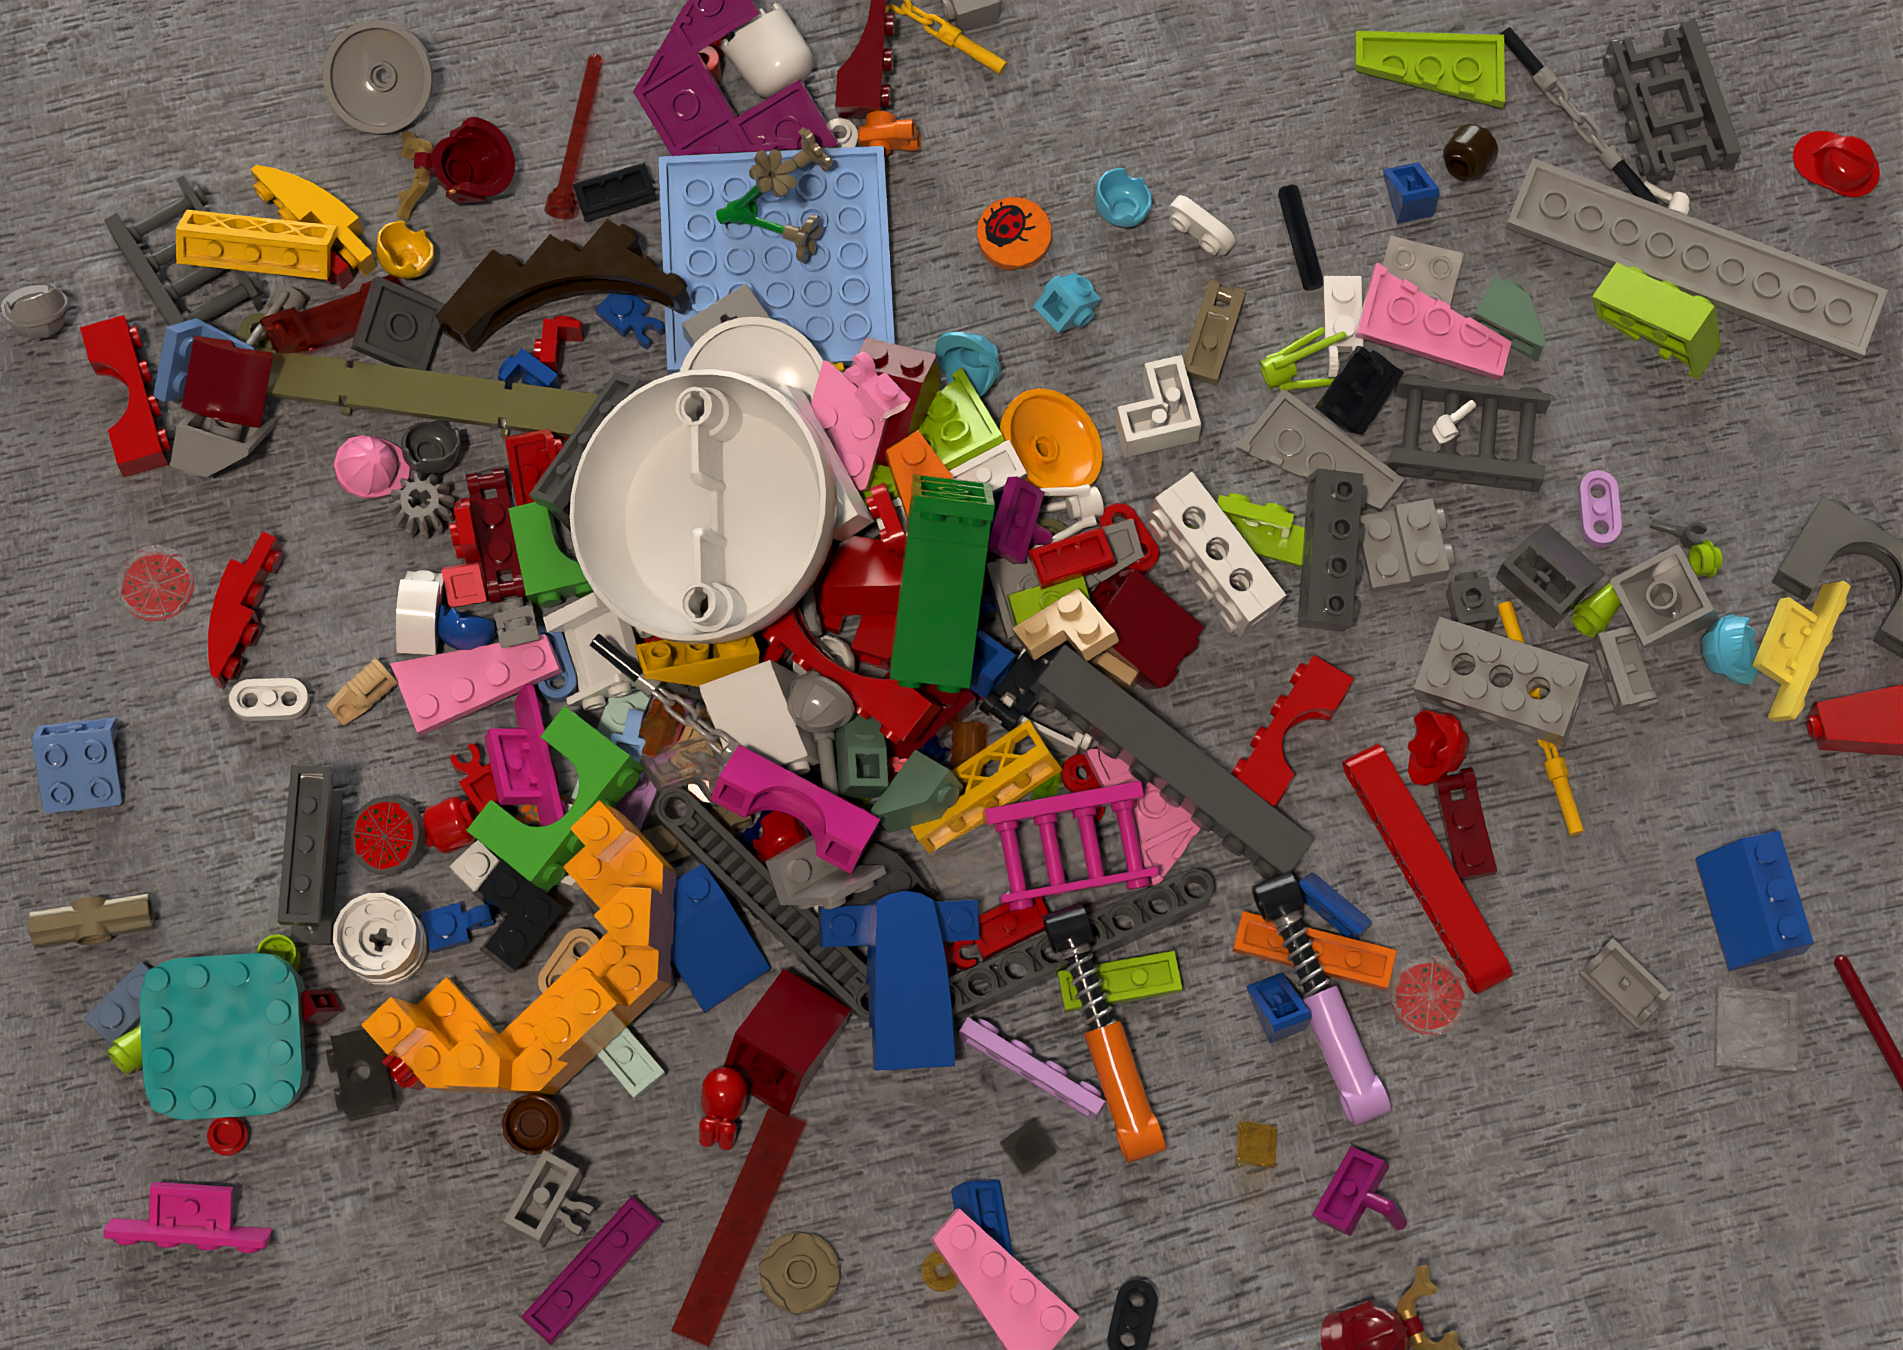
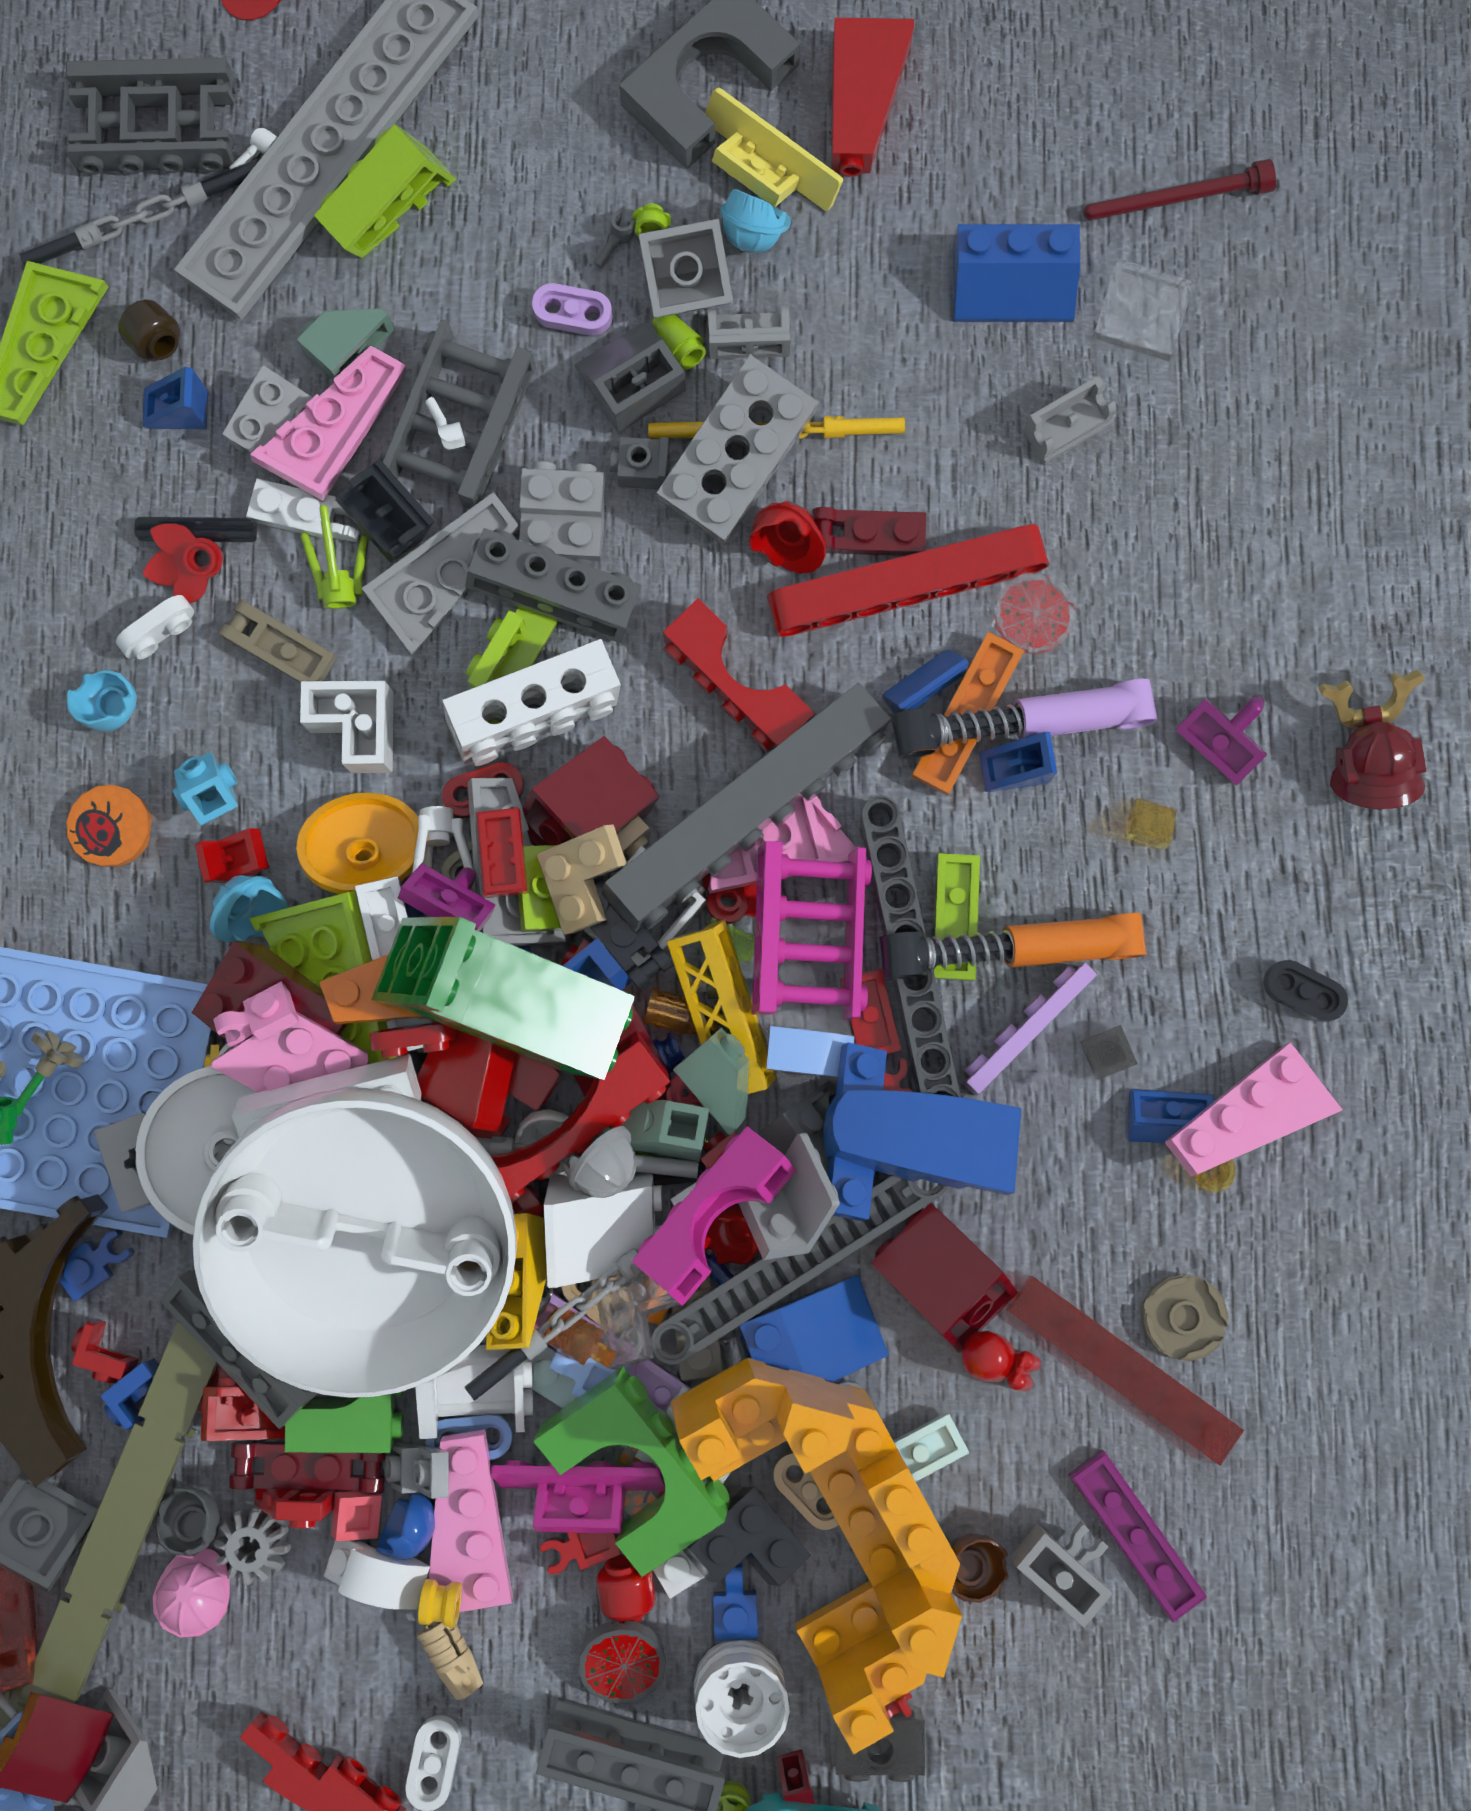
camera: 75 degrees left, 10 degrees up
none -> red plate [143,523,223,604]
none -> red bracket [195,828,269,883]
none -> yellow wheel [418,1579,462,1628]
none -> light blue slope [766,1026,854,1078]

